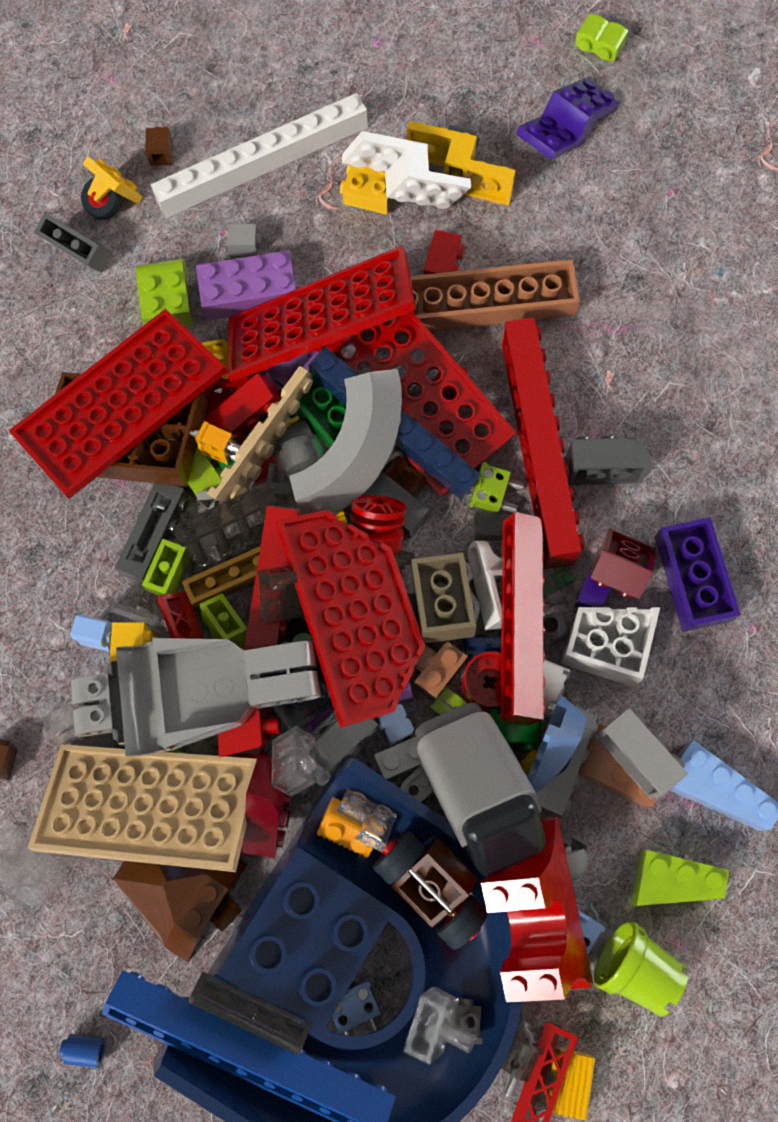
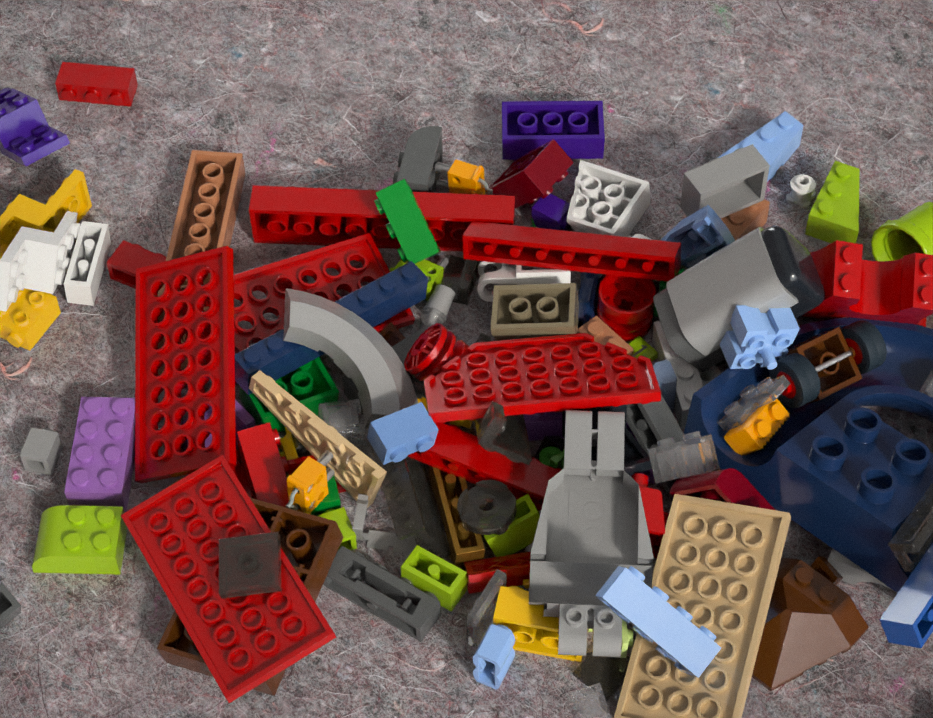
camera: 80 degrees left, 20 degrees down
none -> red brick [55,62,138,107]
none -> white brick [64,221,111,306]
none -> clear smoke plate [219,532,281,598]
none -> medium blue piece [367,402,439,465]
none -> green brick [374,179,441,264]
none -> light grey piece [421,284,456,326]
none -> light orange piece [435,159,493,195]
none -> clear smoke plate [457,480,517,535]
none -> light blue wedge [595,566,721,678]
none -> light blue brick [719,305,800,370]
none -> white brick [786,174,816,209]

